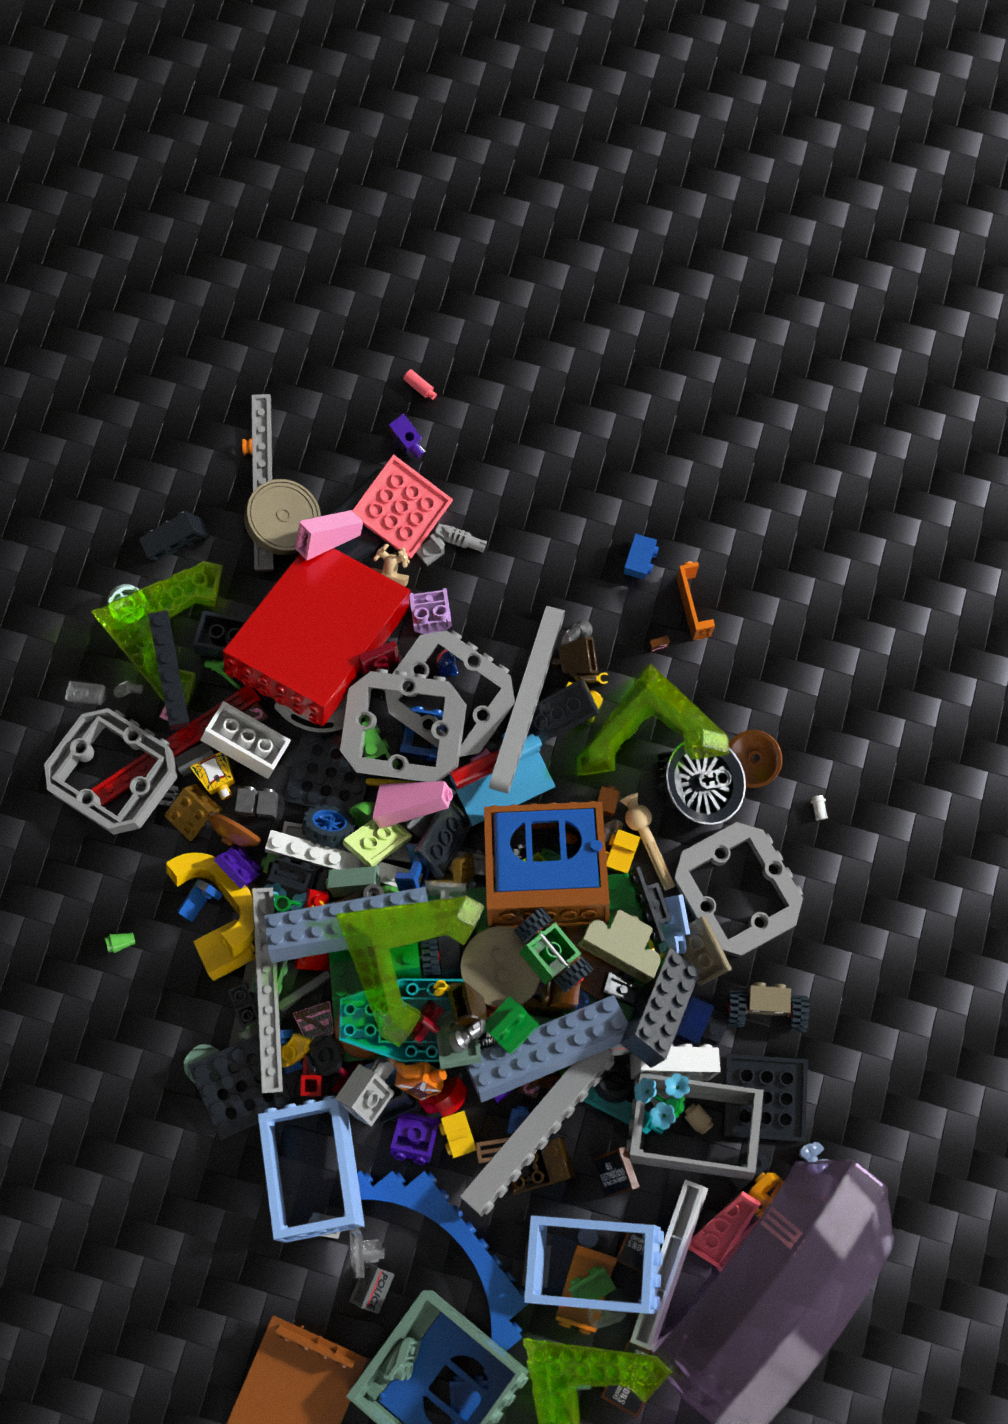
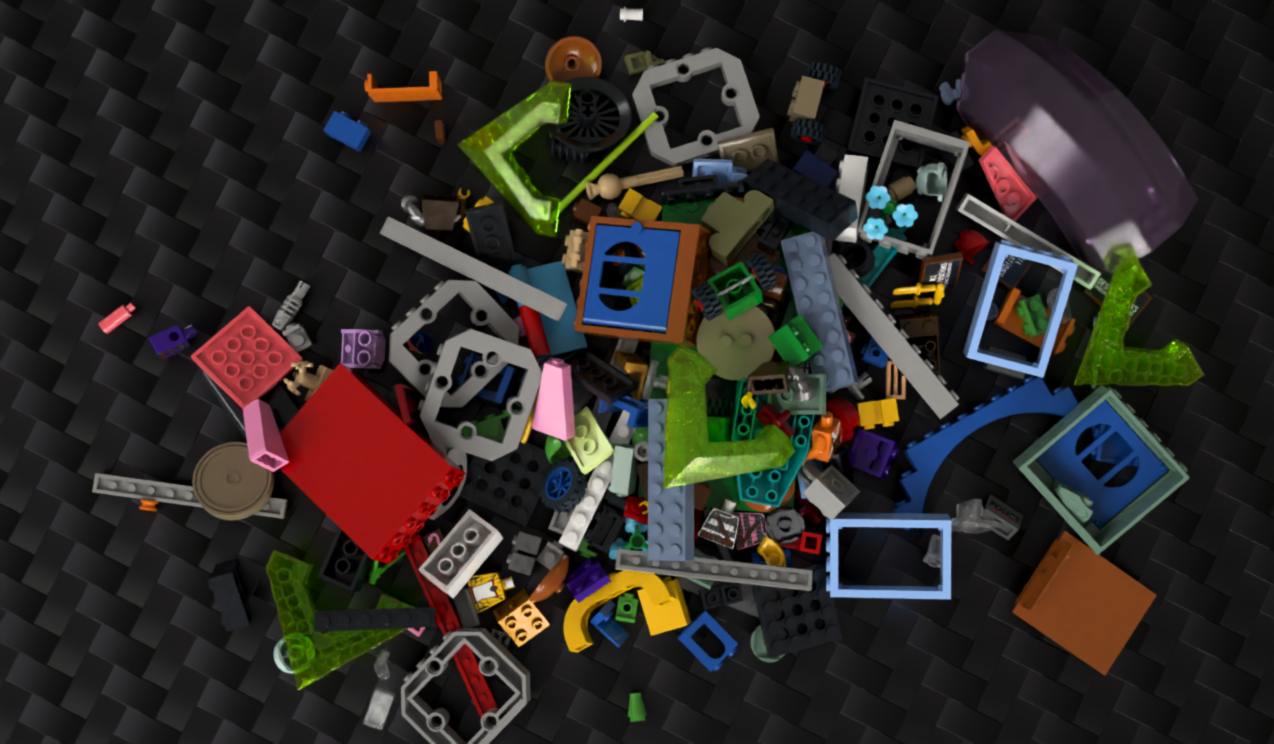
camera: 80 degrees left, 10 degrees up
none -> light grey bracket [536,540,565,570]
none -> lime piece [544,111,659,223]
none -> tan brick [562,229,589,273]
none -> bright green brick [615,593,638,623]
none -> olive slope [624,50,665,75]
none -> blue panel [677,610,738,672]
none -> reddish brown brick [694,480,712,511]
none -> torso [698,499,740,549]
none -> light grey bracket [828,372,872,402]
none -> yellow piece [890,282,945,309]
none -> light aqua helmet [916,162,947,202]
none -> red helmet [955,229,991,264]

